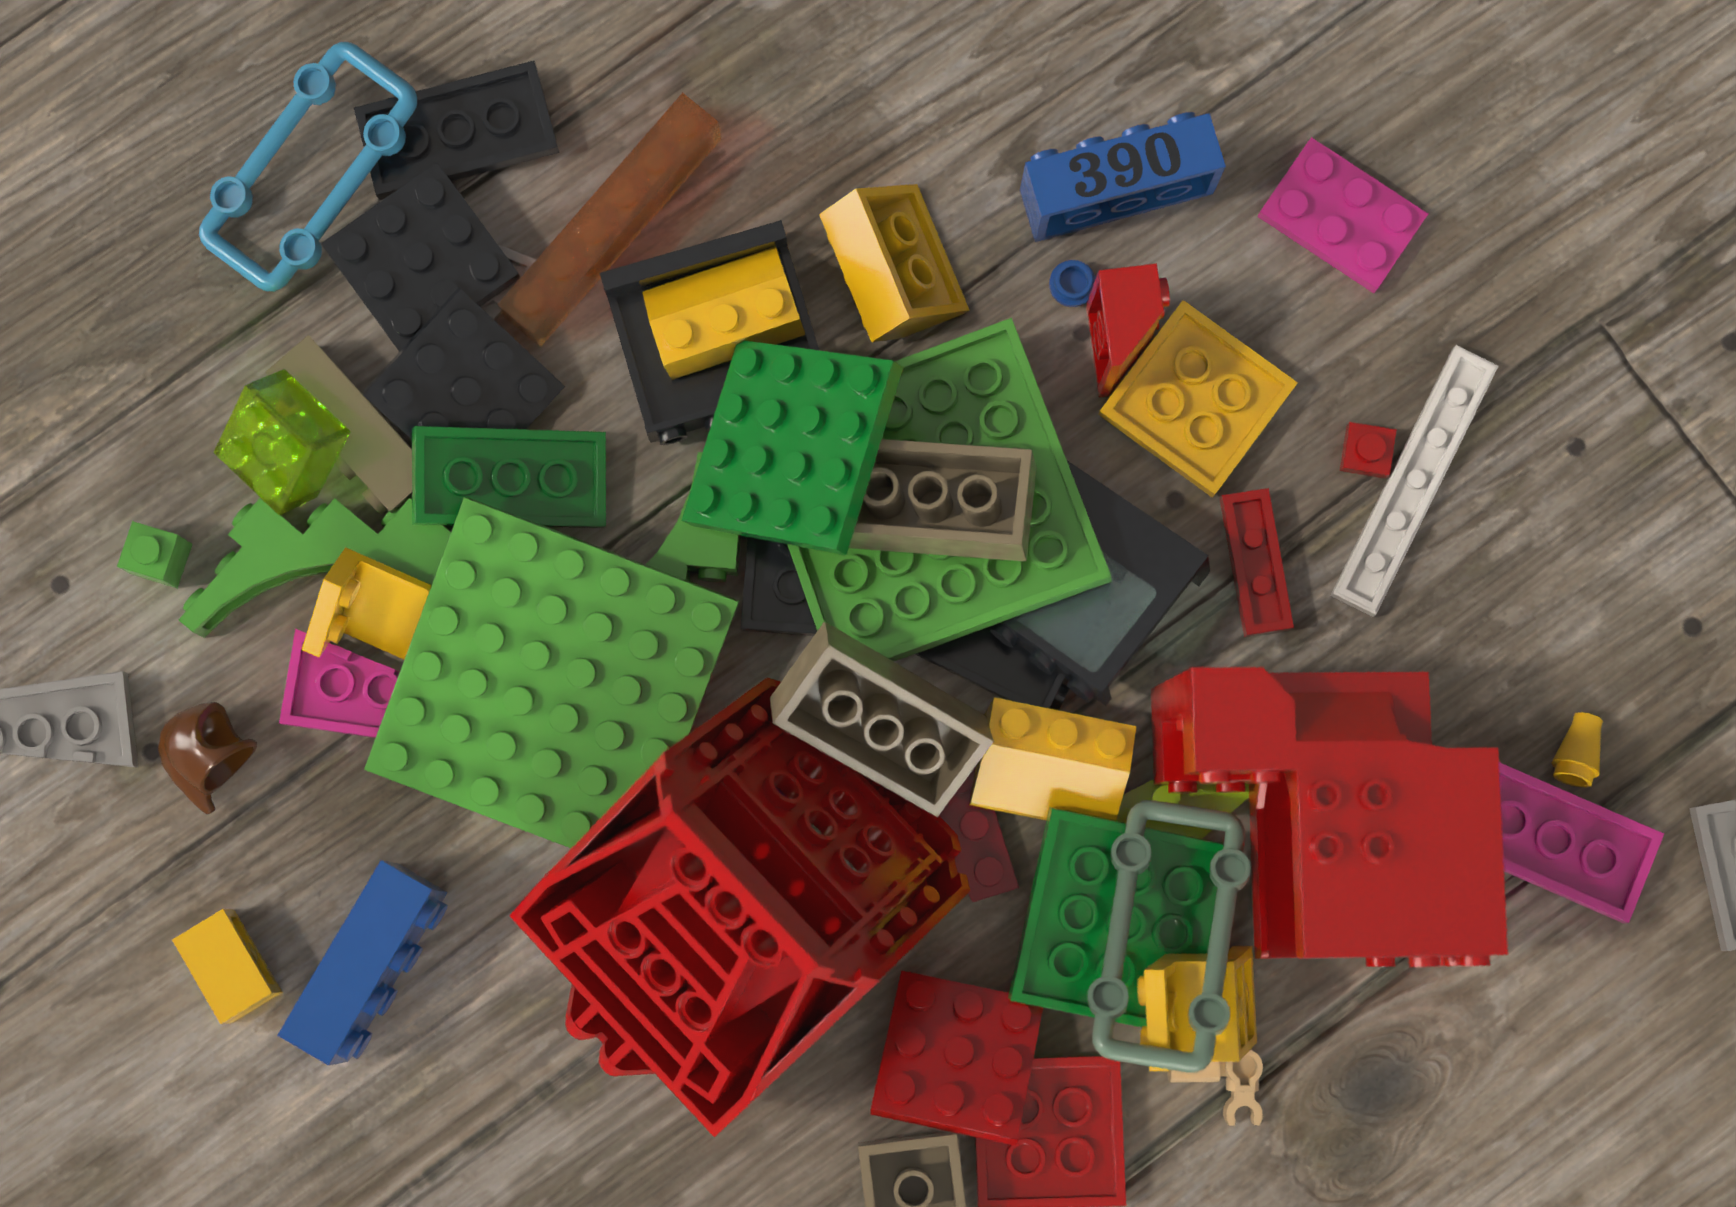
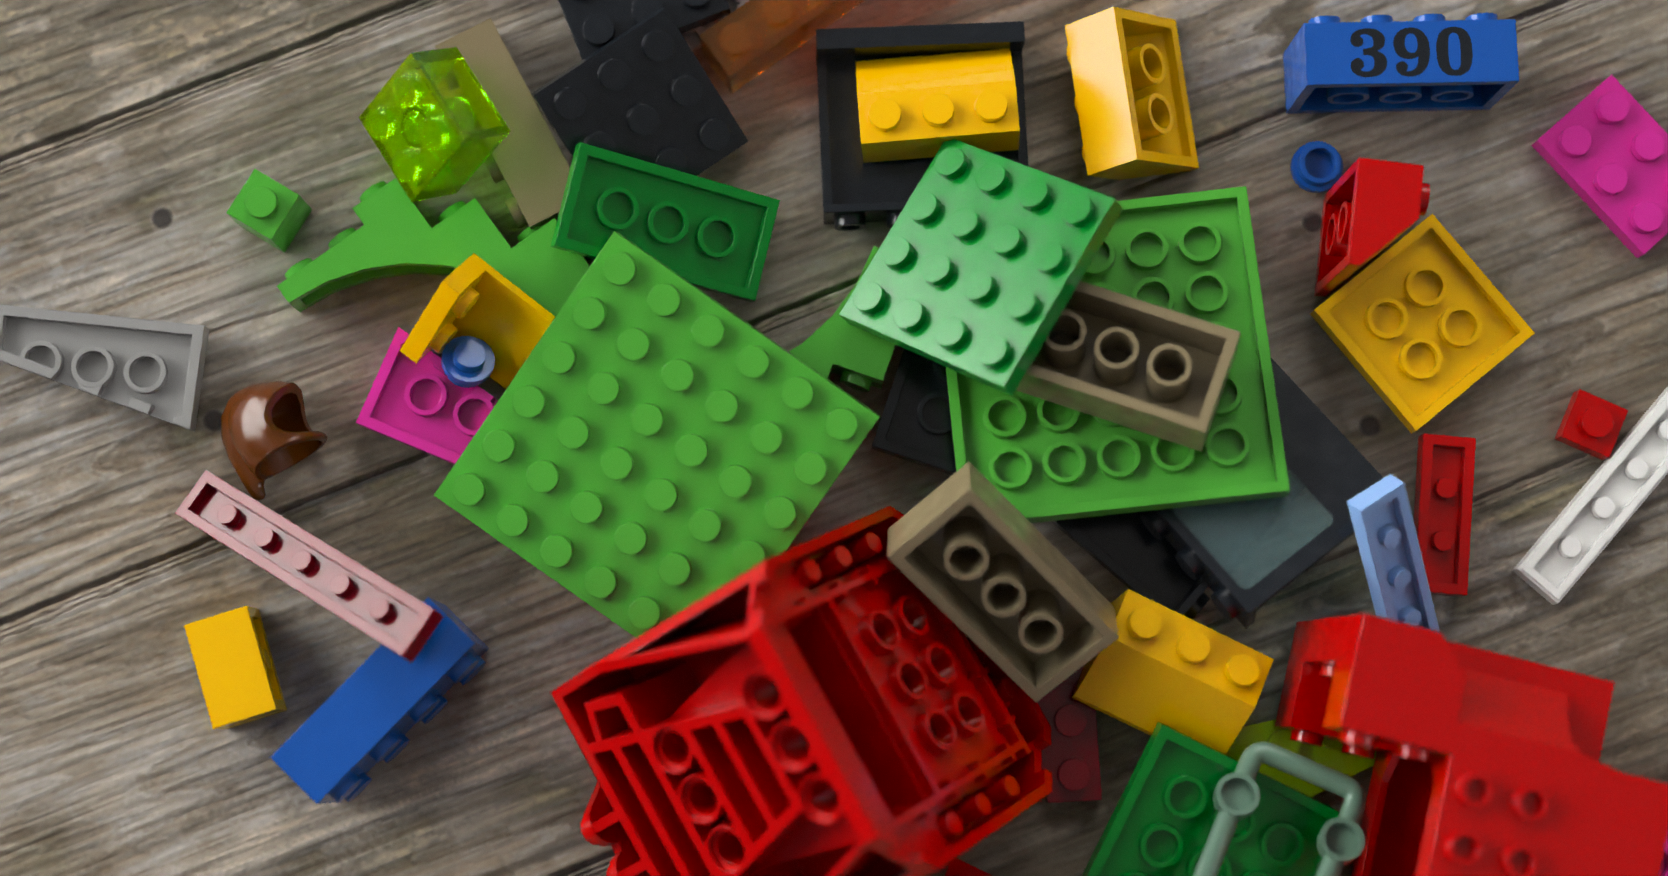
camera: 10 degrees right, 0 degrees up
none -> plate [175,470,443,663]
none -> blue plate [441,336,495,388]
none -> light blue plate [1347,474,1440,632]

